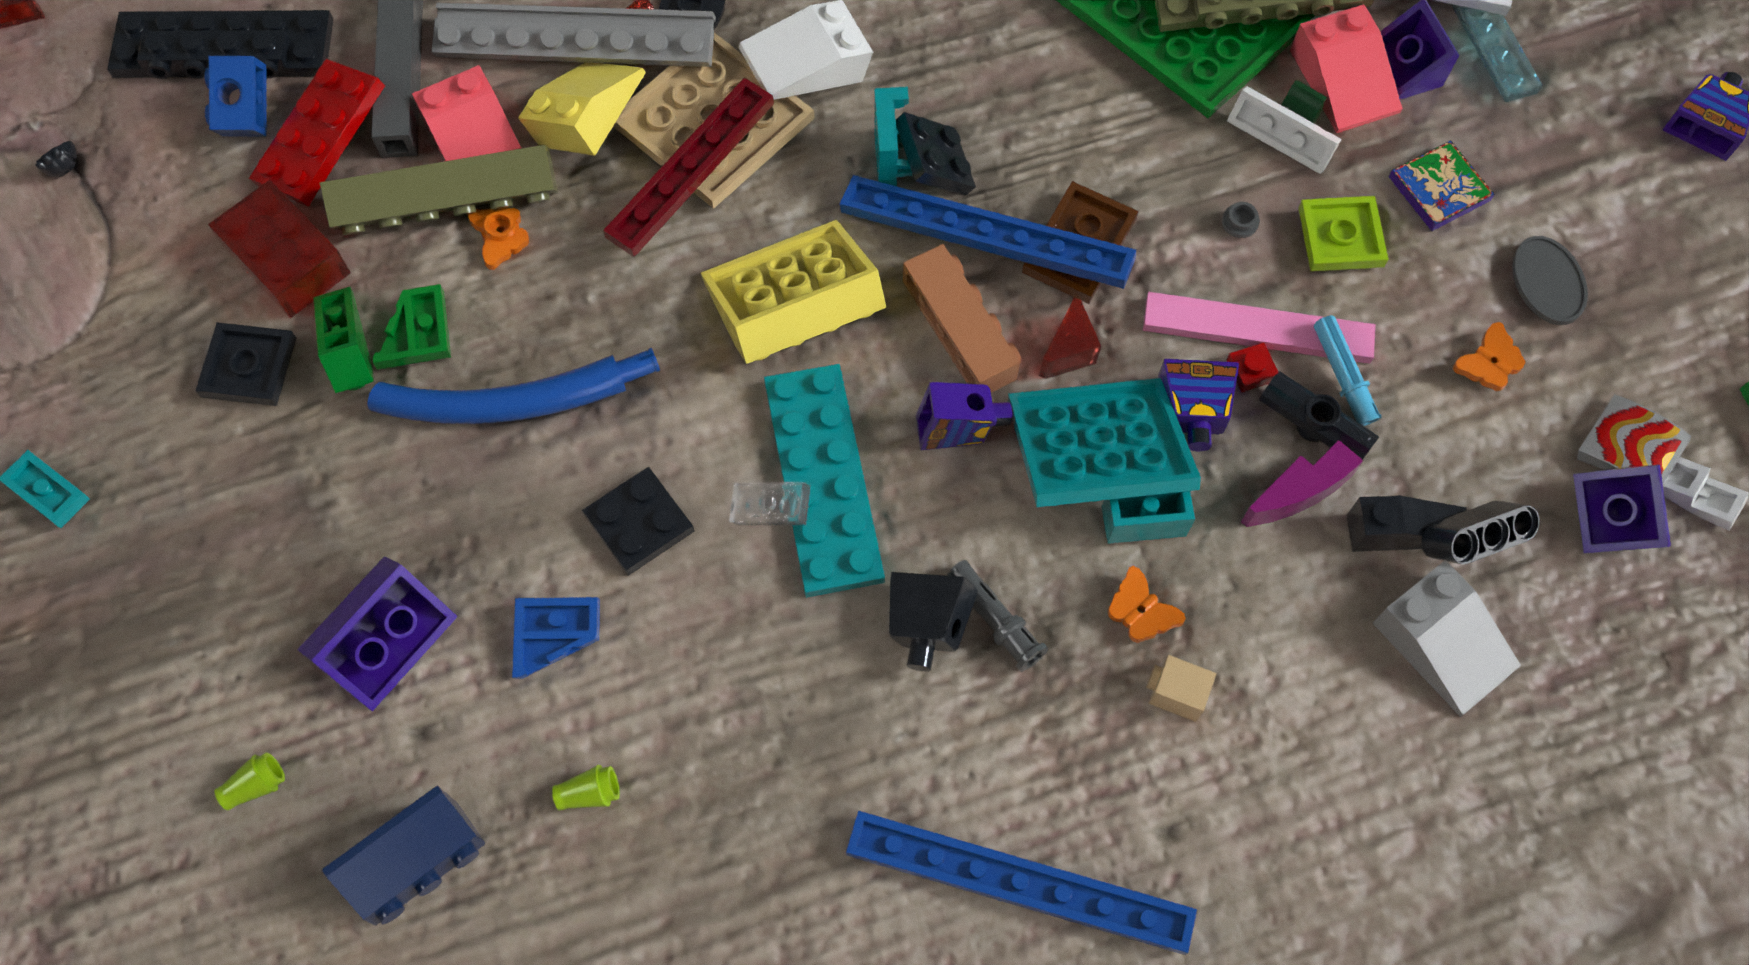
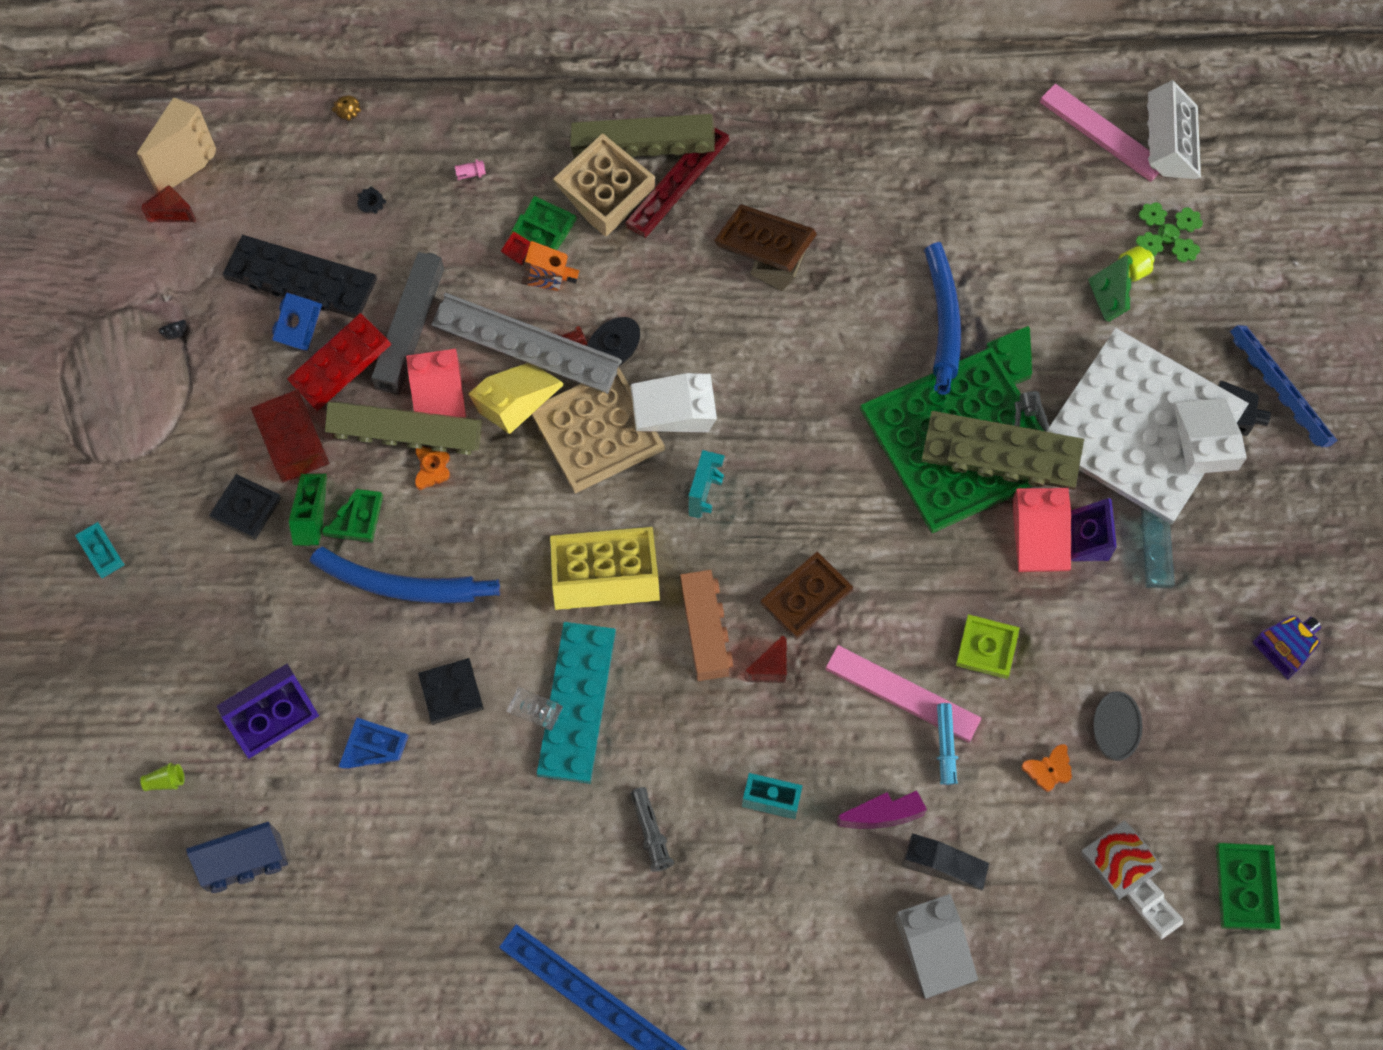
camera: 20 degrees right, 0 degrees up
lime cone [552,765,620,811] -> none
dark red plate [603,77,774,257] -> none
blue plate [839,175,1136,289] -> none
black torso [889,572,978,672] -> none
black plate [896,112,976,195] -> none
dark purple torso [916,382,1012,450] -> none
teal plate [1008,378,1201,507] -> none
orange animal [1107,566,1186,643] -> none
tan brick [1146,655,1217,722] -> none
torso [1158,359,1239,452] -> none
dark grey plate [1222,202,1260,238] -> none
red plate [1226,343,1278,393] -> none
white hinge [1227,86,1342,174] -> none
black piece [1259,371,1379,460] -> none
dark green slope [1281,80,1327,123] -> none
tile [1388,140,1495,231] -> none
black beam [1421,501,1540,565] -> none
dark purple slope [1573,465,1671,553] -> none

